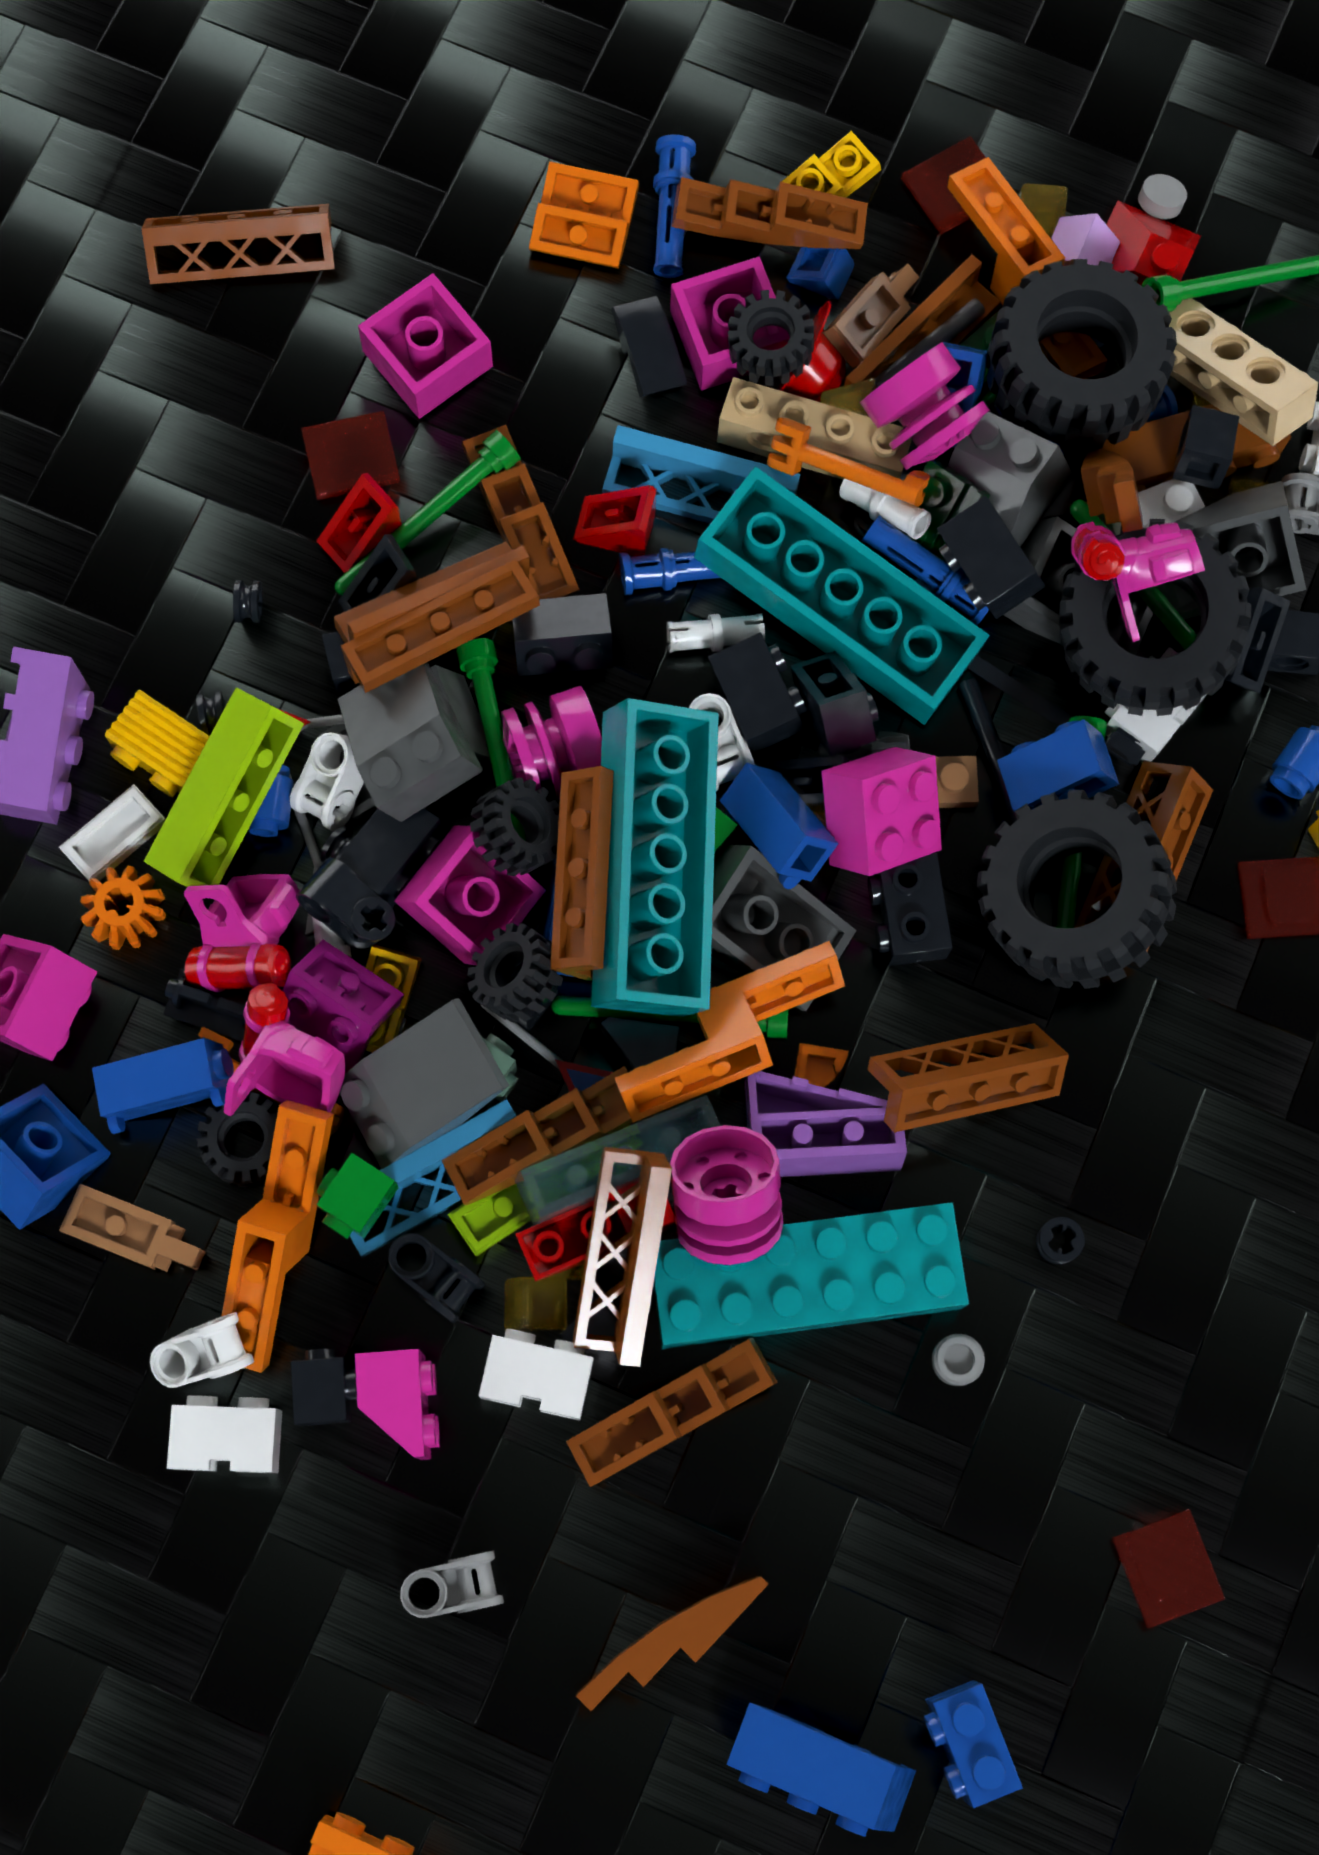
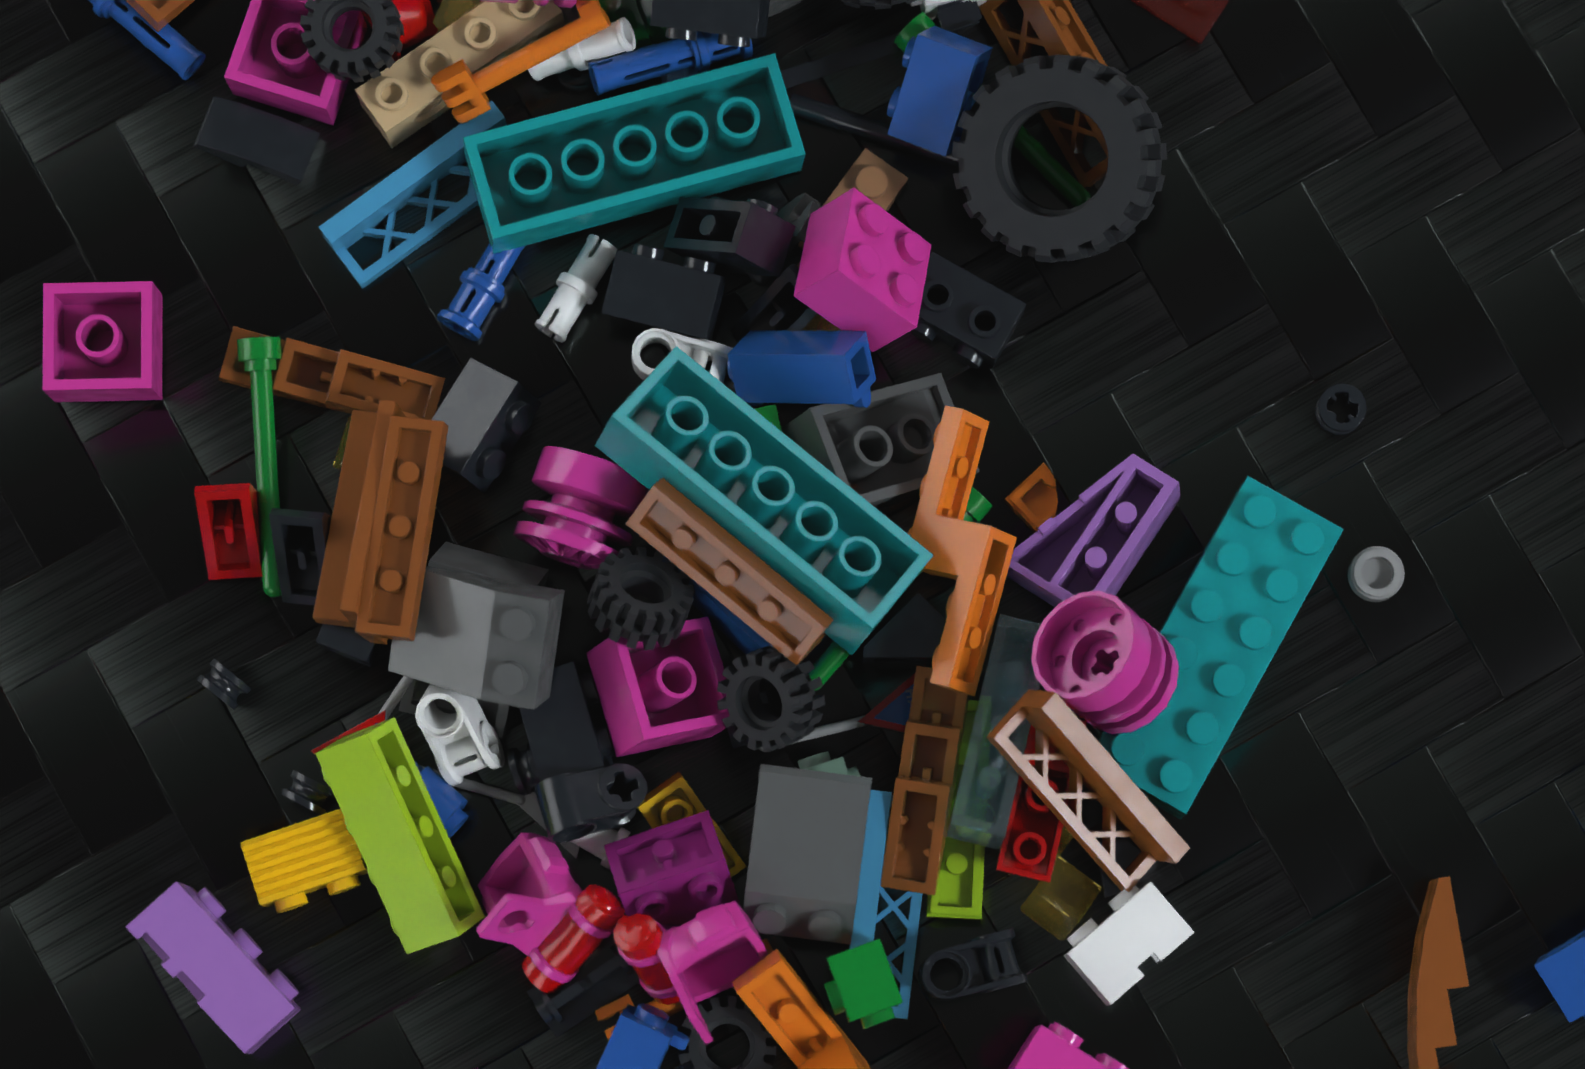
camera: 50 degrees left, 5 degrees up
white tile [59,784,166,881] -> none
orange gear [80,865,166,950] -> none
clear red piece [301,410,400,500] -> none
green piece [456,638,526,841] -> none
orange slope [529,161,639,269] -> none
dark orange slope [566,1337,778,1487] -> none
red slope [573,485,657,556] -> none
dark orange fence [868,1023,1069,1133] -> none

